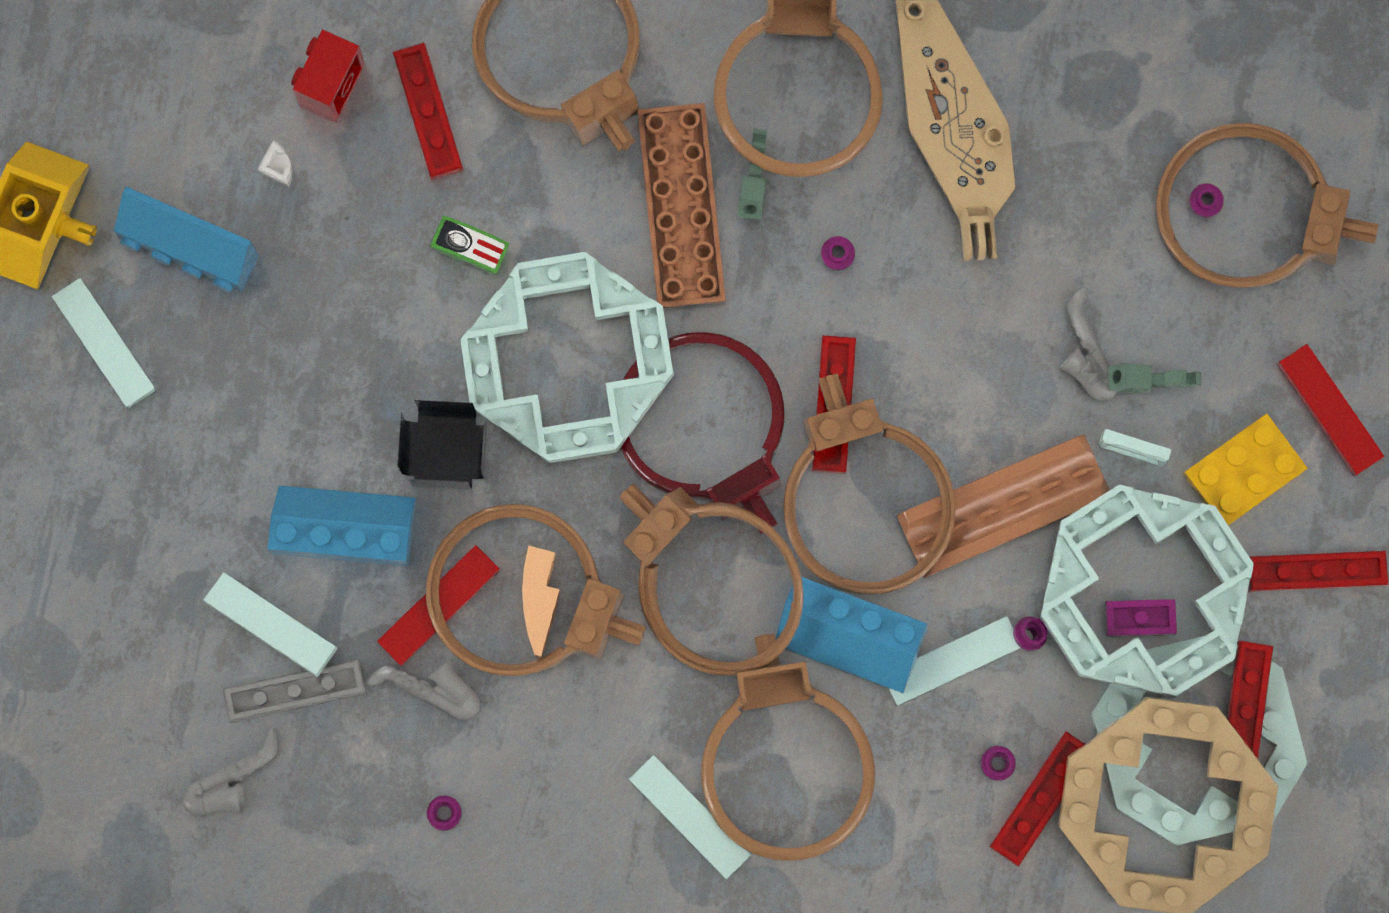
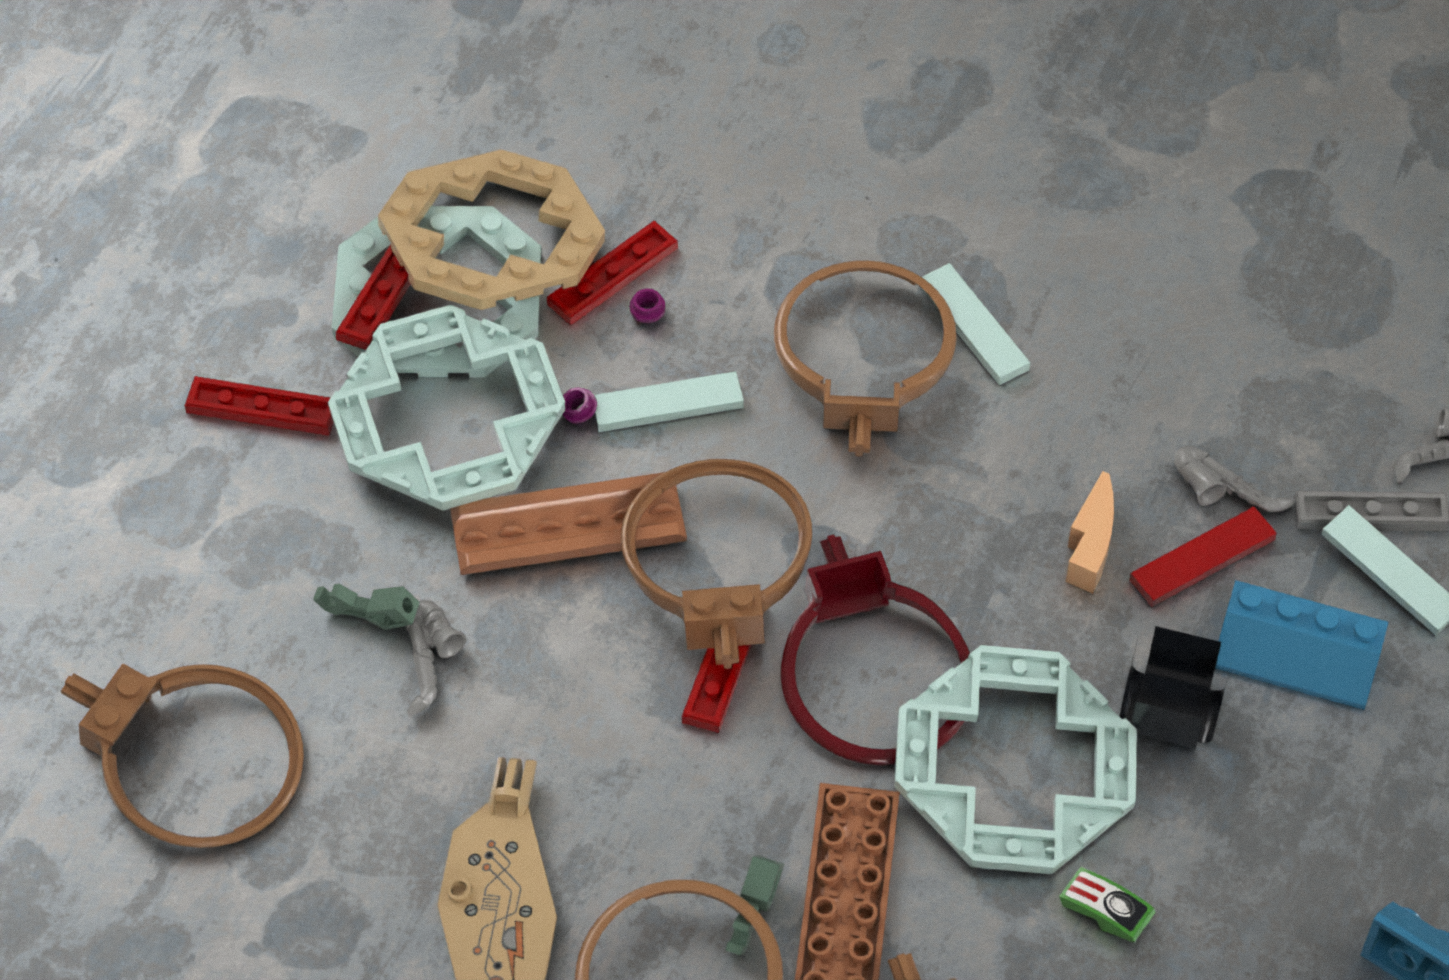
camera: 165 degrees left, 25 degrees down
medium nougat brick [426,504,646,676] -> none
magenta plate [427,795,462,831] -> none
medium nougat brick [619,483,804,676] -> none
dark azure slope [776,577,928,693] -> none
magenta plate [821,236,855,271] -> none
light aqua tile [1098,429,1172,467] -> none
magenta plate [1105,599,1177,637] -> none
yellow plate [1183,413,1308,526] -> none
magenta plate [1189,183,1224,218] -> none
red tile [1277,344,1385,477] -> none

